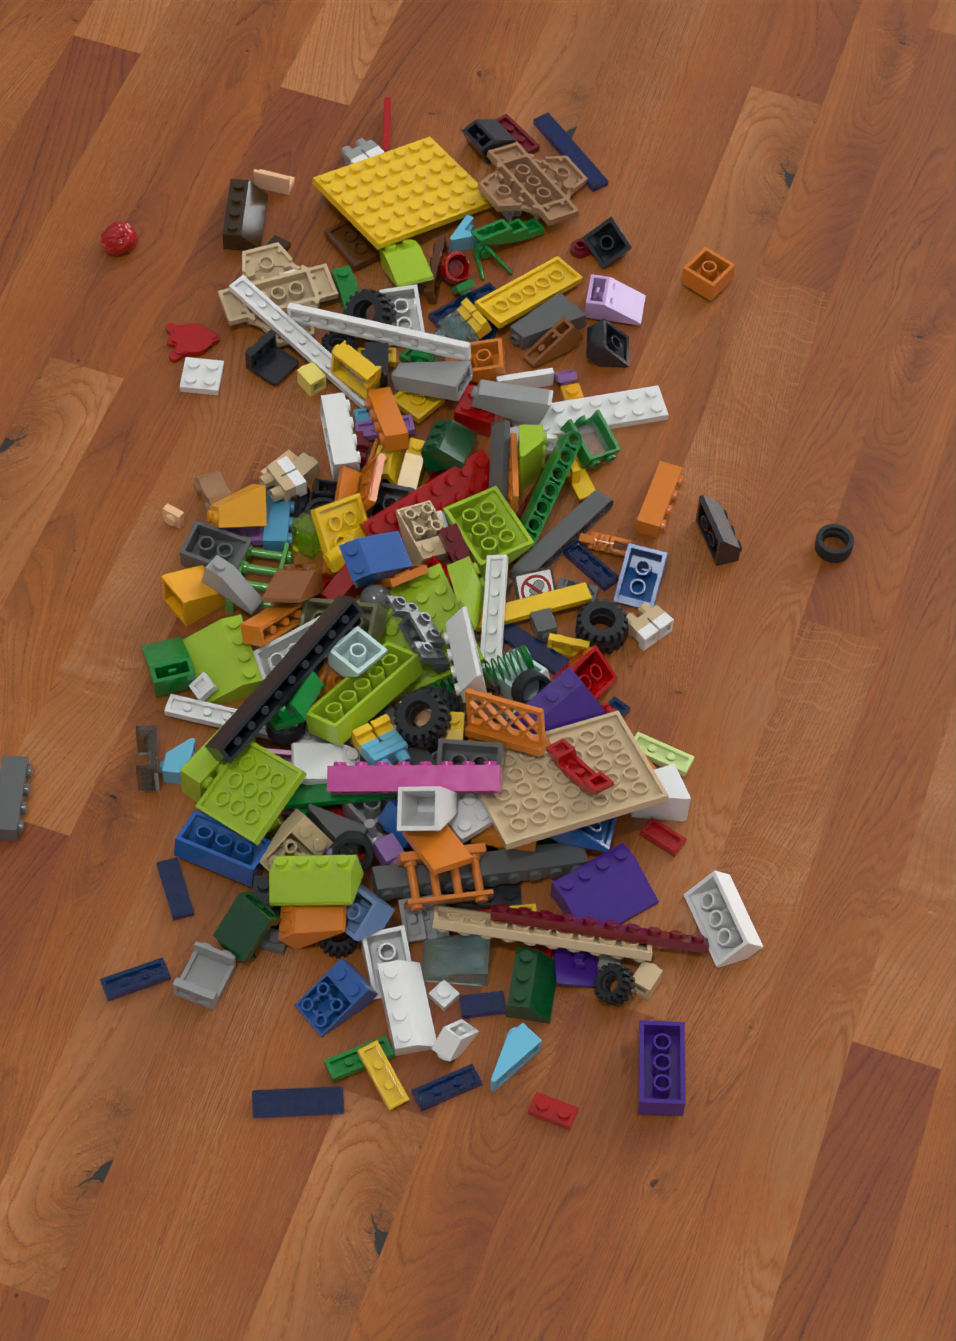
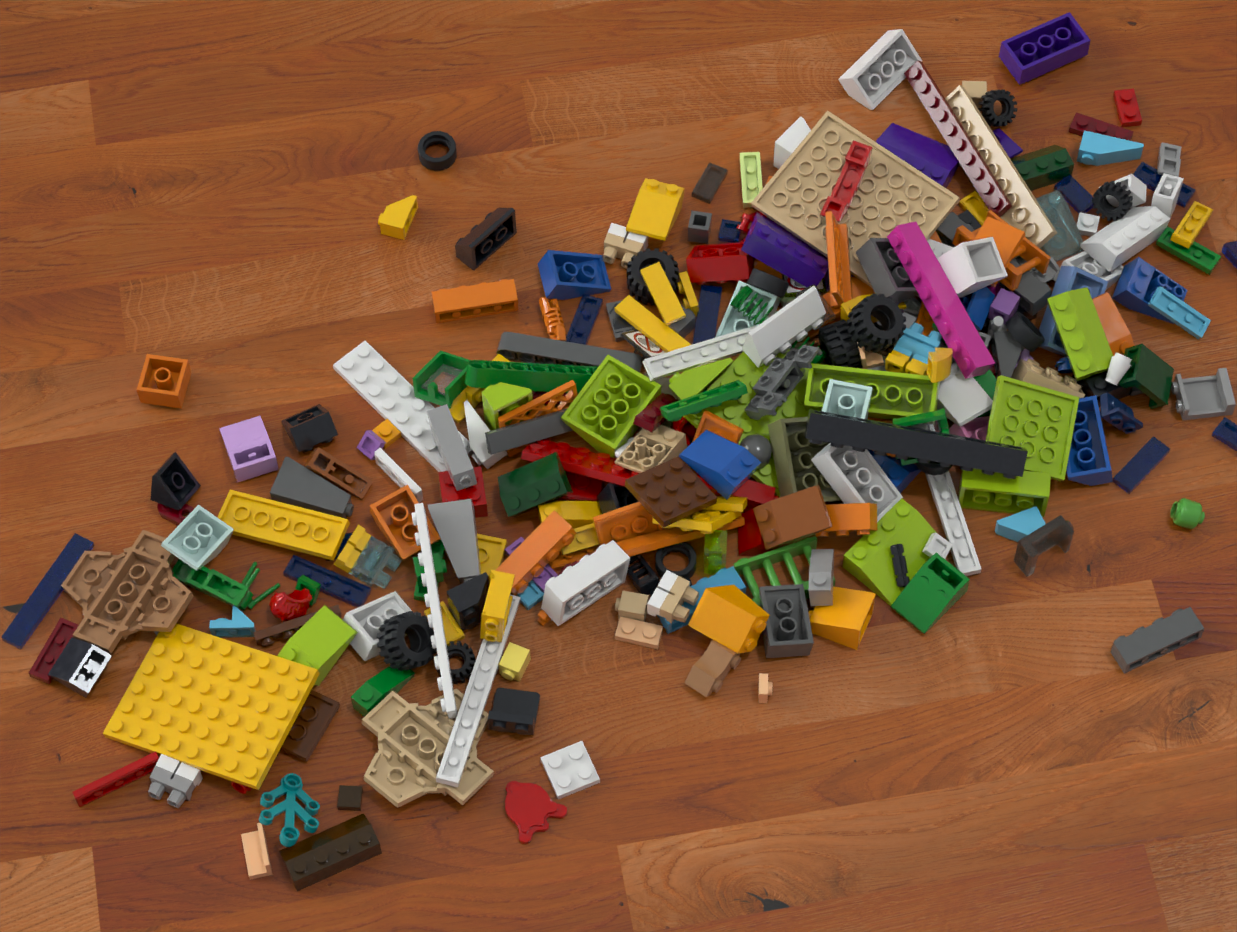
camera: 115 degrees left, 5 degrees up
none -> light aqua slope [161,505,234,571]
none -> teal plant [259,773,320,847]
none -> yellow slope [378,195,418,240]
none -> reddish brown plate [625,456,717,528]
none -> yellow slope [626,178,685,241]
none -> yellow tile [640,262,686,326]
none -> green plate [660,380,748,421]
none -> dark grey brick [688,211,712,244]
none -> clear smoke tile [692,162,728,204]
none -> black axle [890,544,910,587]
none -> yellow slope [927,347,953,383]
none -> dark red plate [1069,112,1134,141]
none -> black tyre [1092,181,1133,221]
none -> dark blue bracket [1100,392,1143,434]
none -> white cone [1105,352,1132,386]
none -> medium azure plate [1148,286,1211,339]
none -> white slope [1151,173,1184,218]
none -> light grey slope [1157,142,1182,177]
none -> bright green head [1170,498,1205,529]

